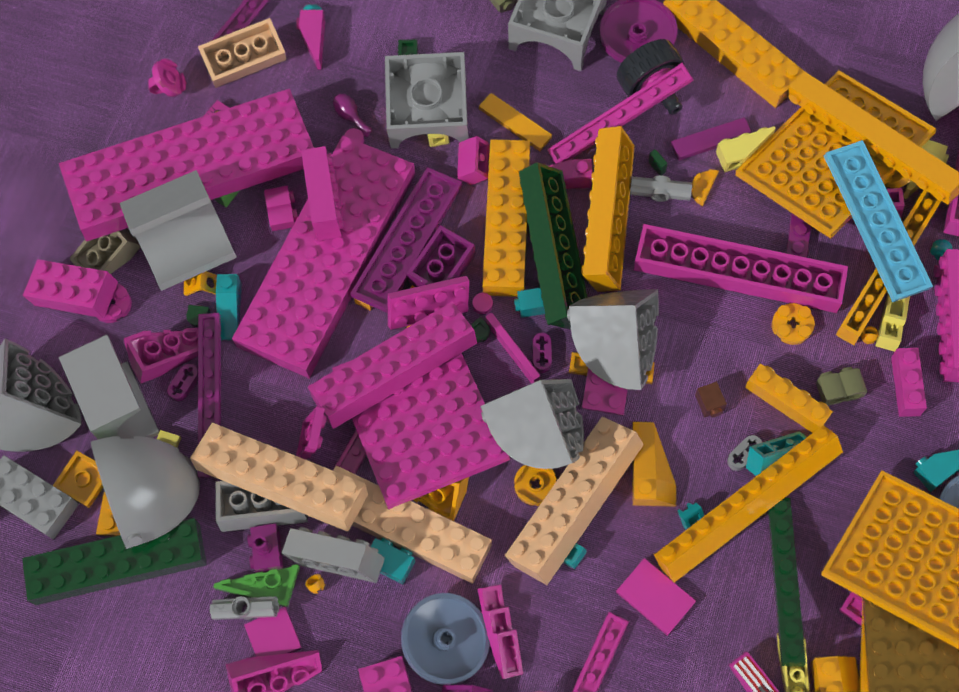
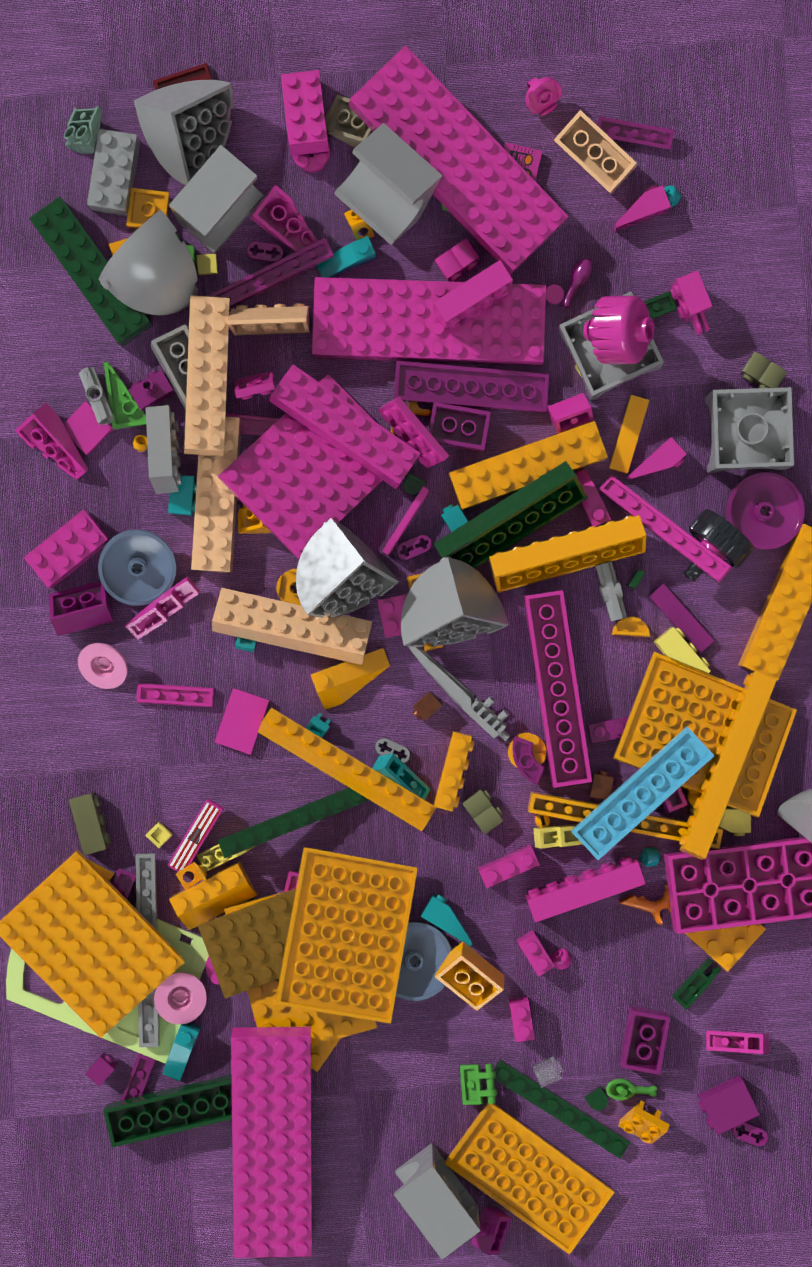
camera: 65 degrees right, 20 degrees up
dark green tile [186,305,210,327] -> none
dark pink tile [472,293,493,314] -> none
none -> light nougat slope [228,303,310,335]
none -> light grey piece [408,646,510,741]
none -> magenta tile [512,736,545,785]
none -> dark pink piece [583,296,654,364]
none -> copper brick [589,770,614,800]
none -> dark pink slope [626,437,687,480]
none -> dark pink brick [670,270,712,335]

